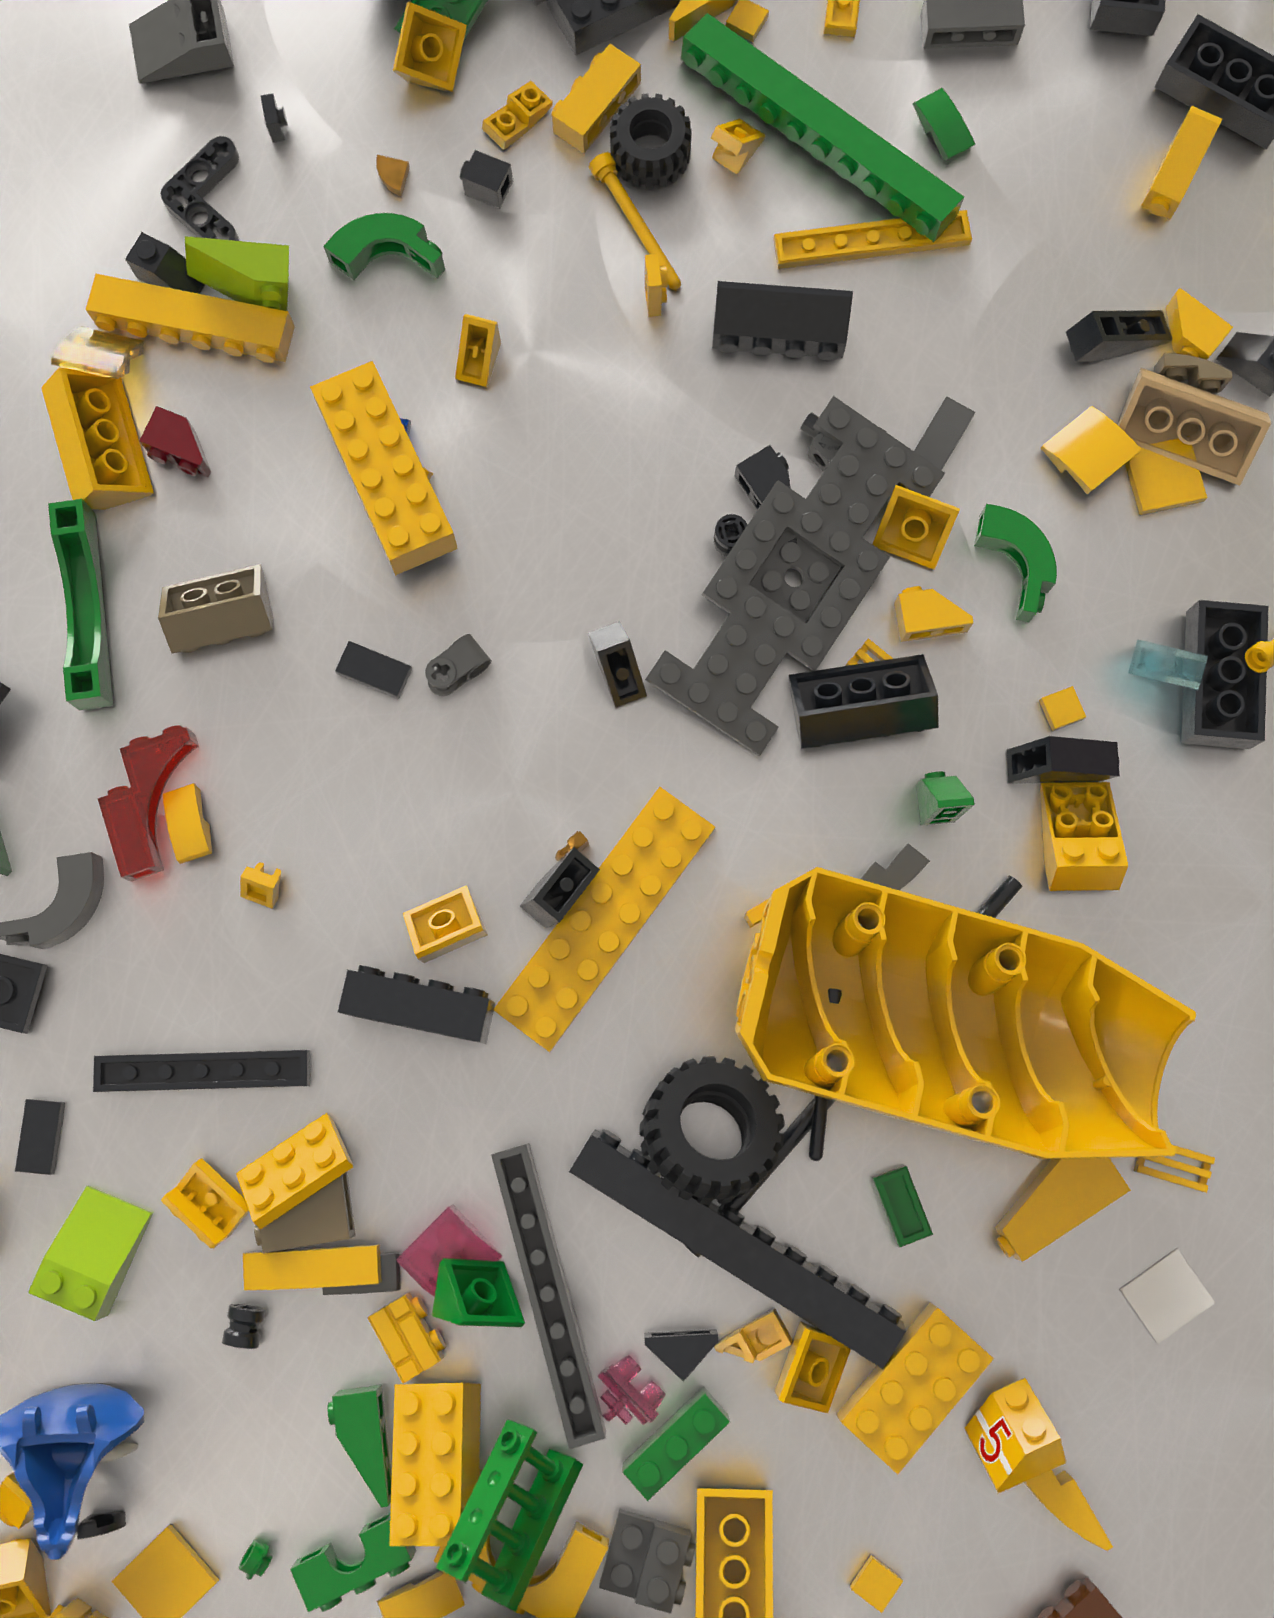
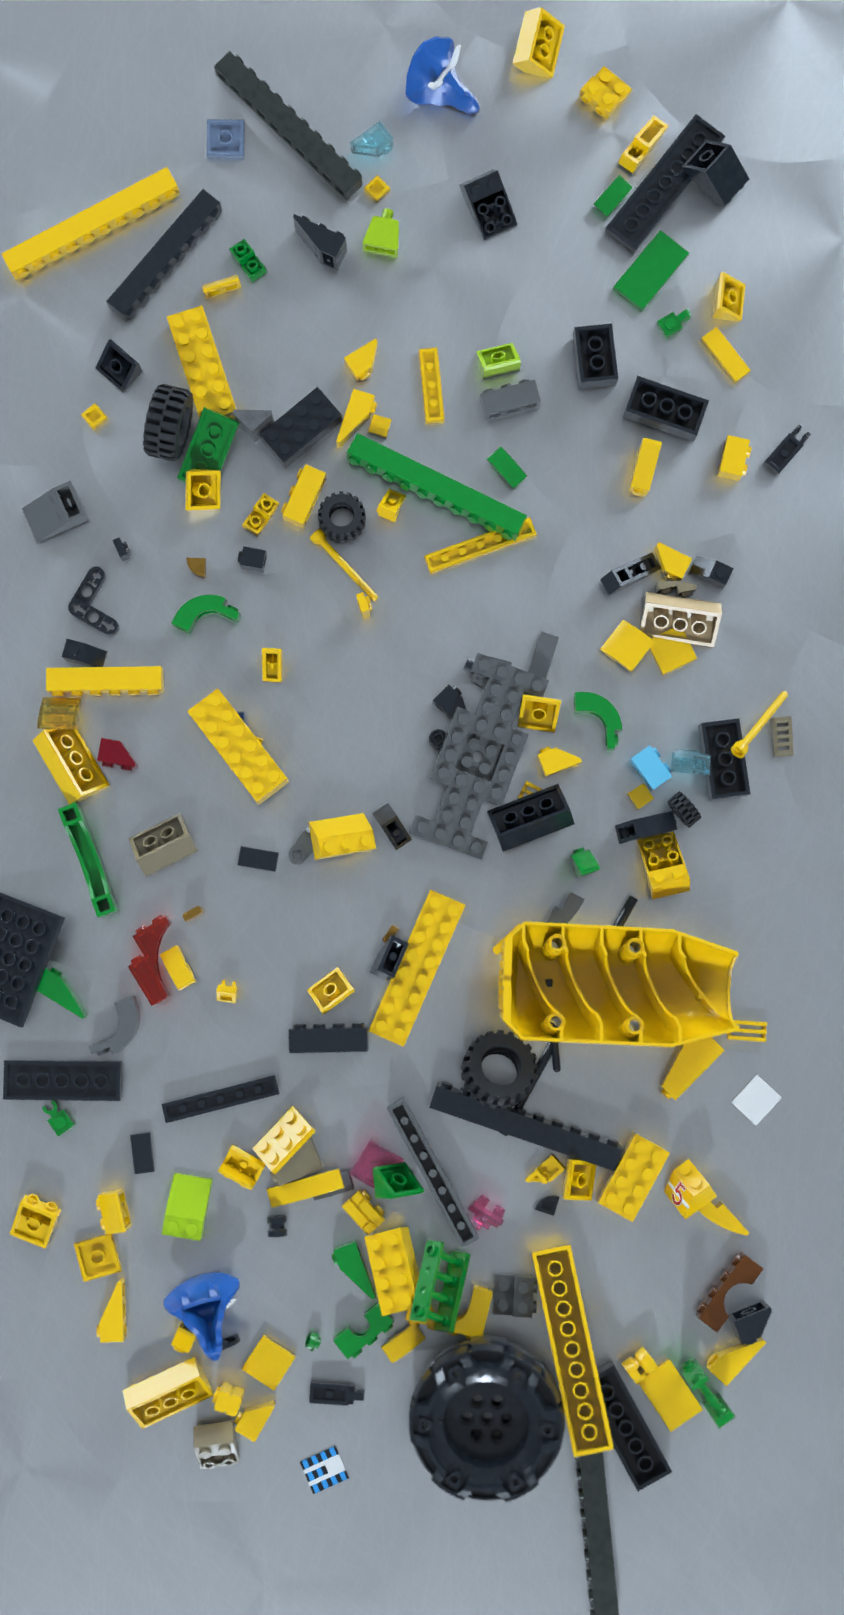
camera: 15 degrees left, 5 degrees up
lime slope [185,236,289,311] -> none
green brick [622,1386,730,1502] -> none
black slope [644,1329,718,1382] -> none
black slope [712,281,853,360] -> none
yellow tile [850,1555,903,1613] -> none
green tile [872,1165,933,1247] -> none
none -> pearl gold tile [182,906,204,922]
none -> yellow slope [308,813,376,860]
none -> black tile [535,1195,560,1216]
none -> medium azure brick [629,746,672,791]
none -> black tyre [667,791,702,828]

